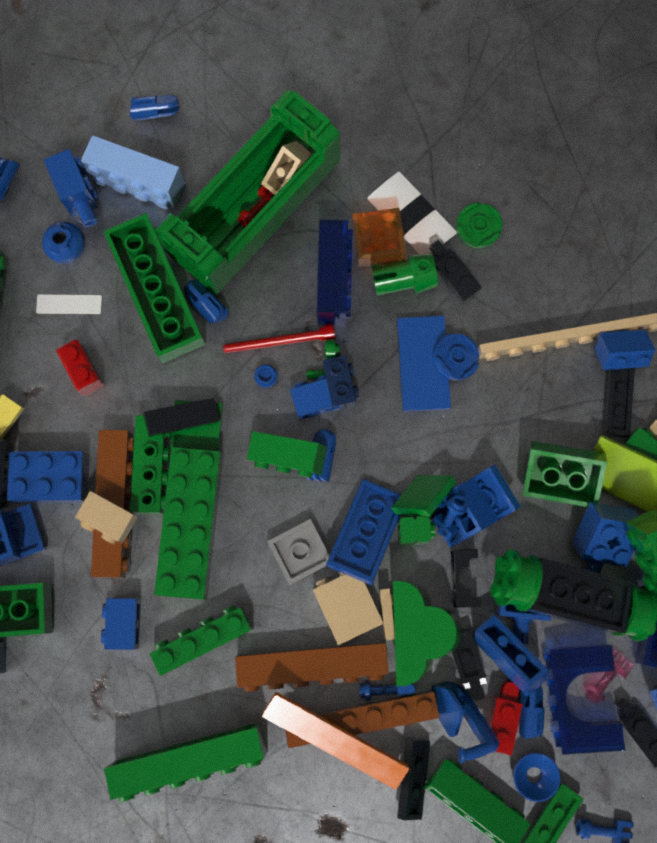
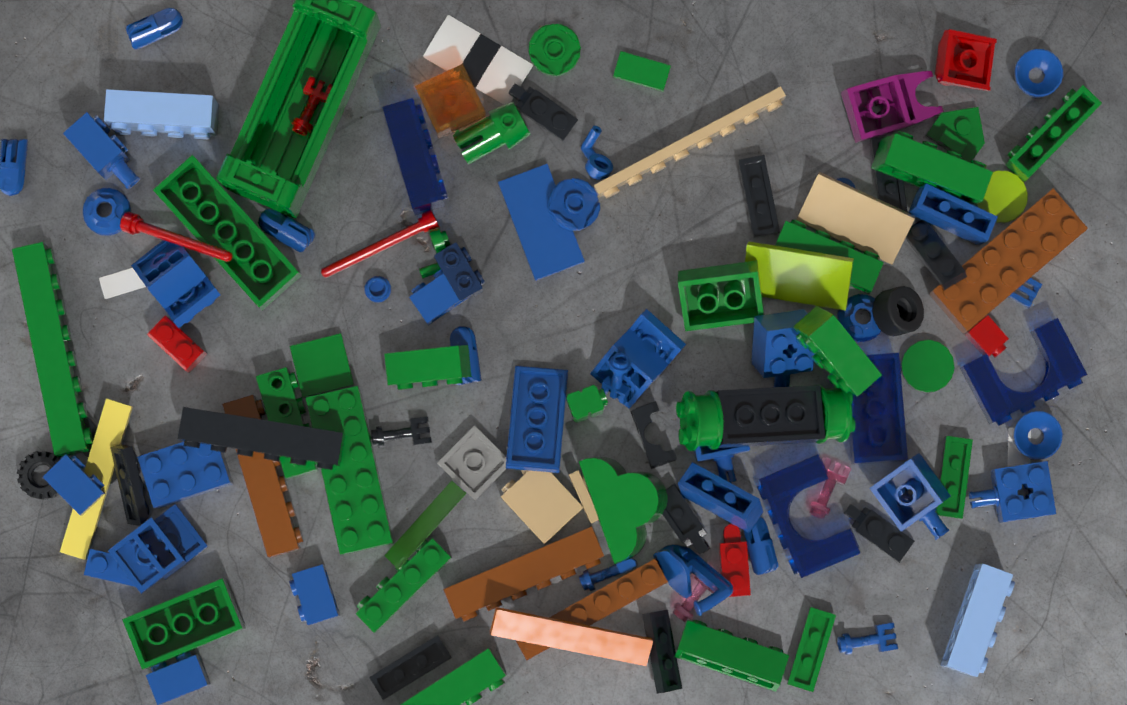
camera: 20 degrees left, 5 degrees up
tan brick [75,491,138,544] -> none
black tile [143,398,220,437] -> none
tan brick [261,141,313,195] -> none
green tile [391,475,456,516] -> none
blue piece [513,753,561,802] -> none
blue brick [594,329,655,370] -> none
none -> red piece [120,211,233,262]
none -> blue bracket [131,240,221,328]
none -> black brick [177,407,345,470]
none -> black plate [369,635,452,700]
none -> black hinge [371,416,432,448]
none -> bright green sticker [385,481,466,569]
none -> blue plate [581,126,613,180]
none -> green tile [613,51,671,92]
none -> clear pink hinge [673,576,714,622]

